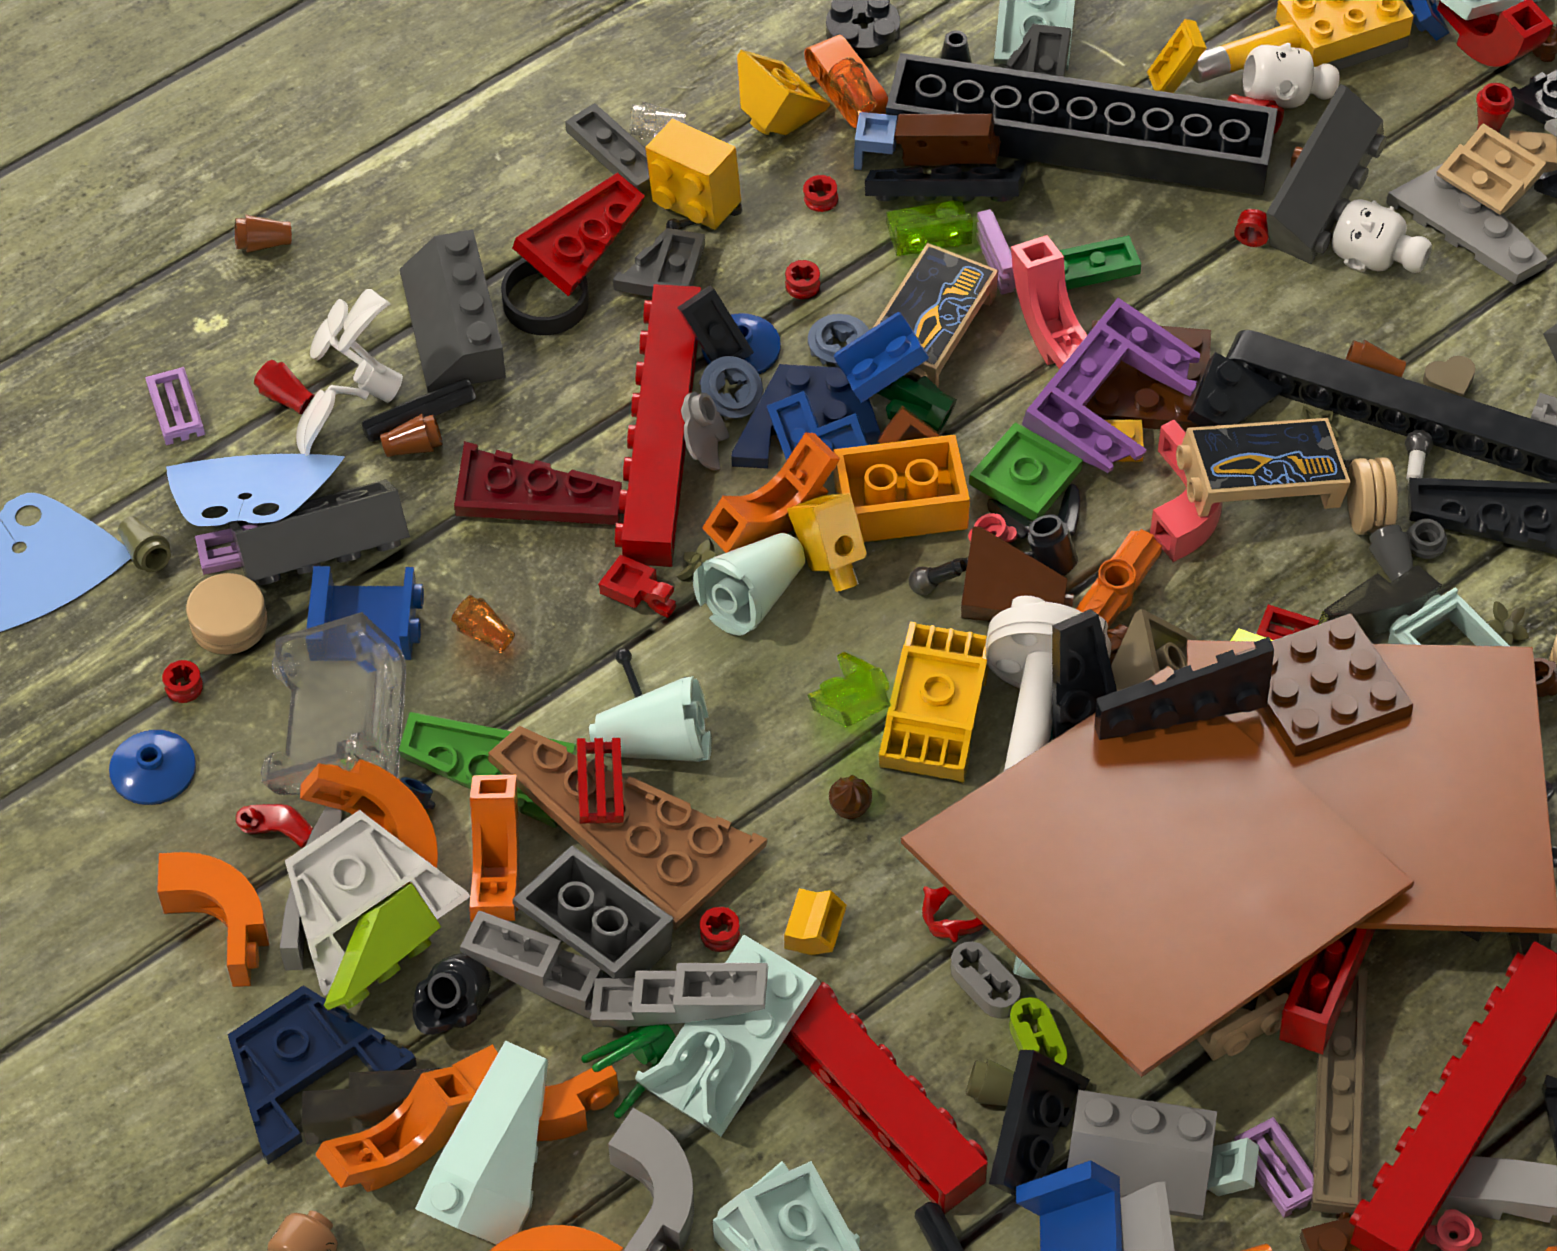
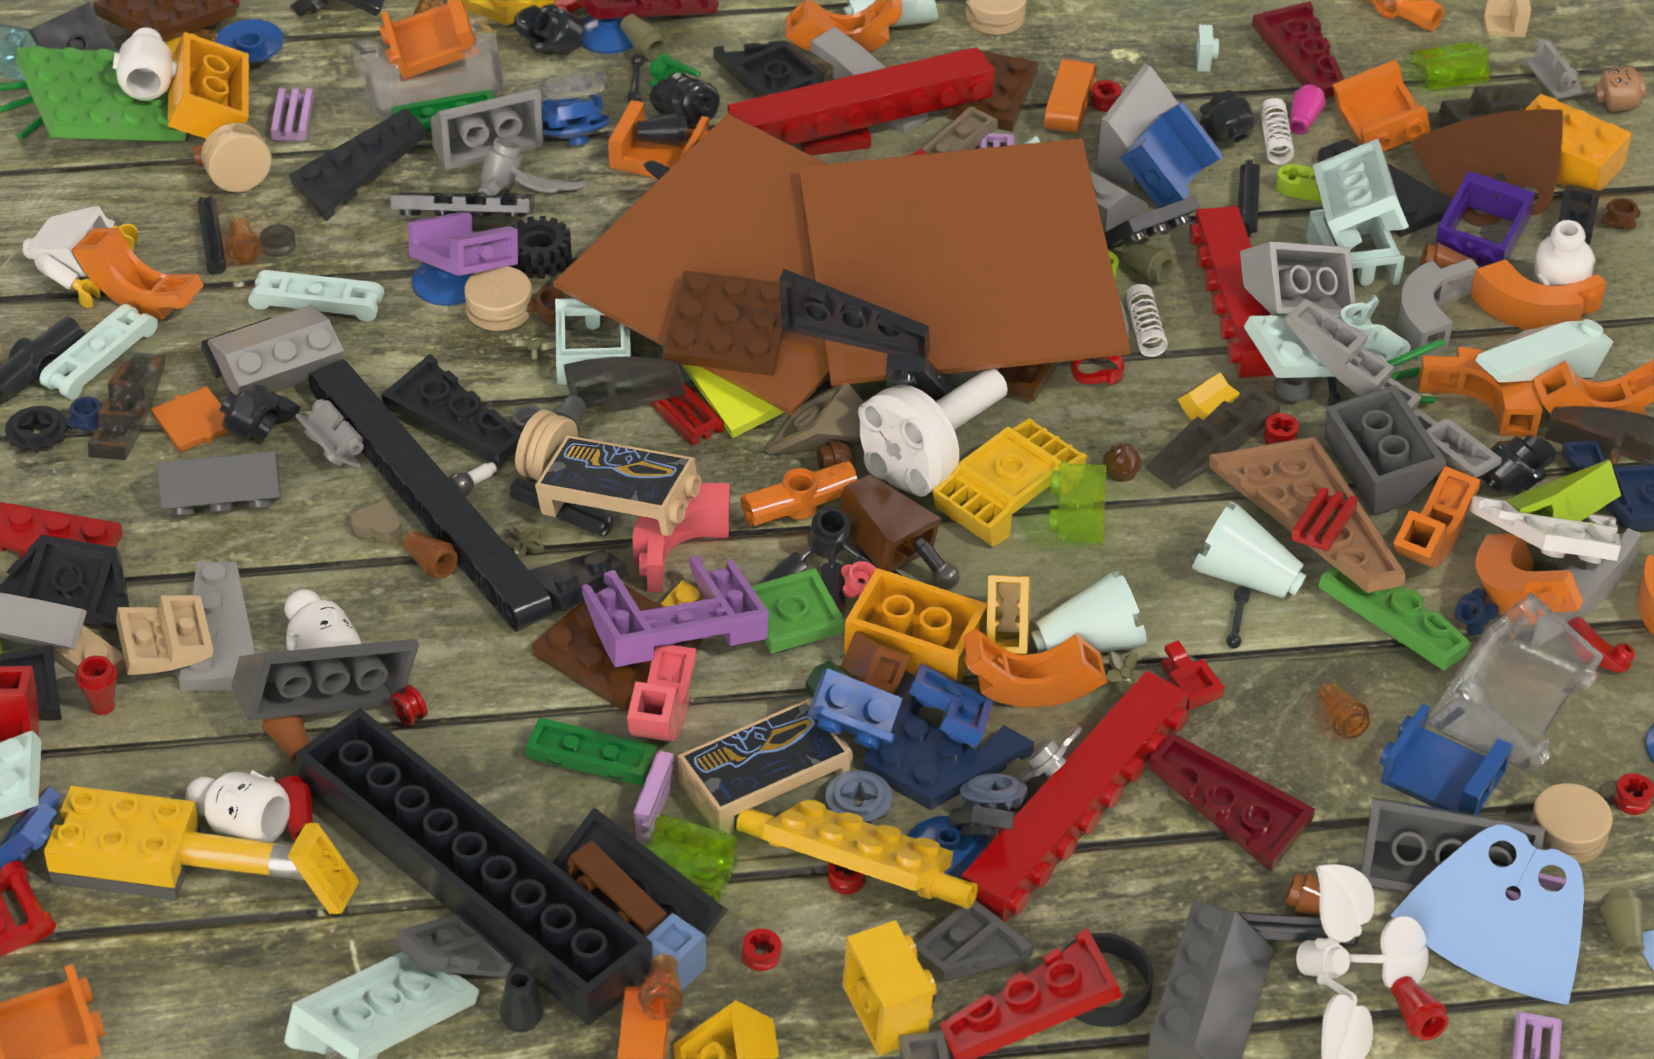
camera: 150 degrees left, 10 degrees down
none -> yellow plate [736,800,978,909]
none -> white piece [1125,284,1168,357]
none -> clear smoke slope [1146,384,1280,490]
none -> light grey slope [1240,241,1357,316]

